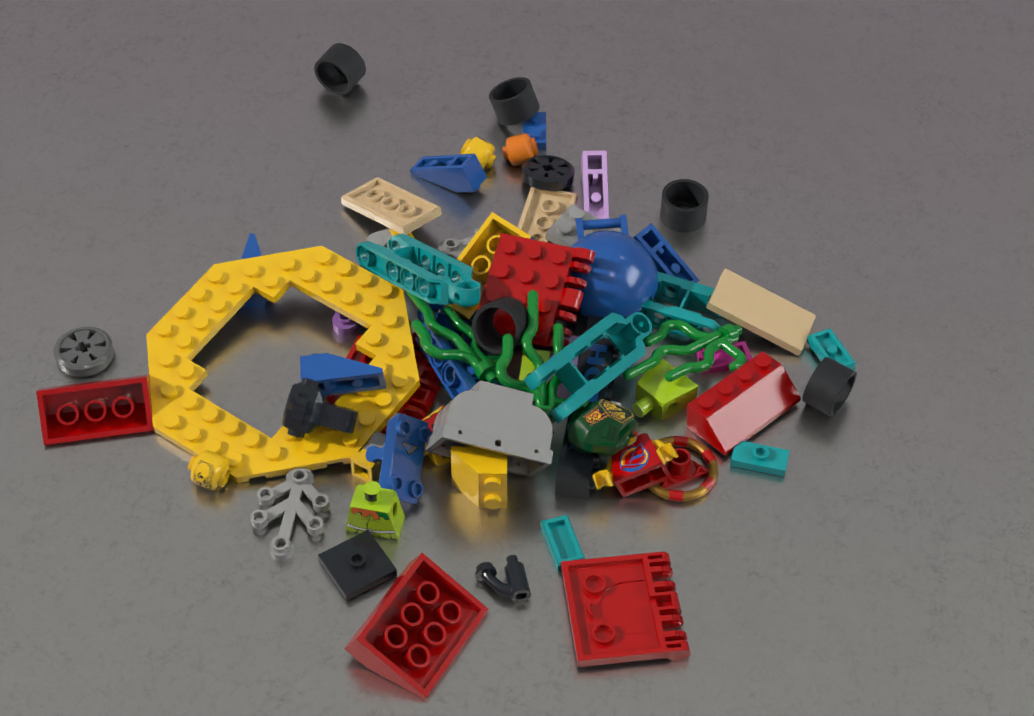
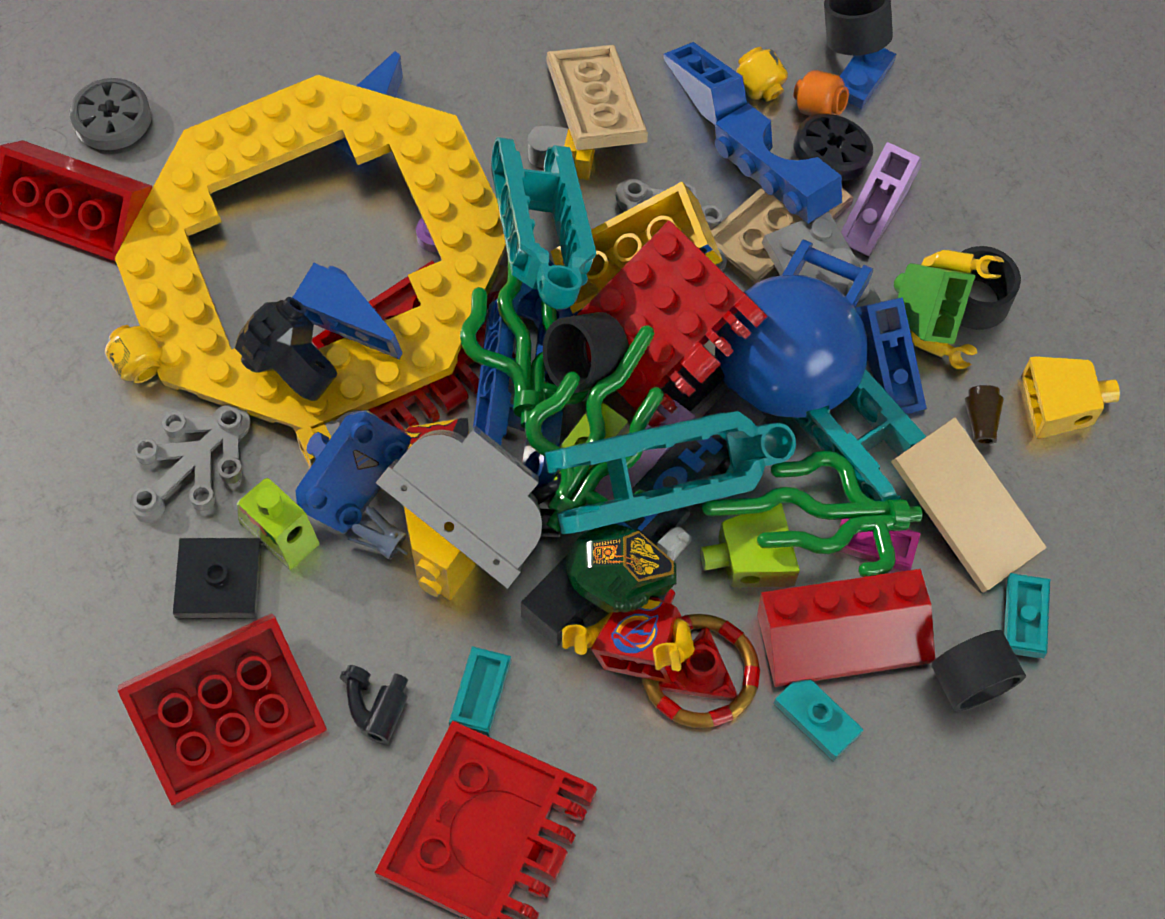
camera: 30 degrees right, 15 degrees up
none -> sand blue piece [348,506,408,560]
none -> blue arch [715,103,842,224]
none -> bright green torso [894,250,1004,369]
none -> dark brown cone [965,385,1004,445]
none -> yellow torso [1021,356,1120,439]

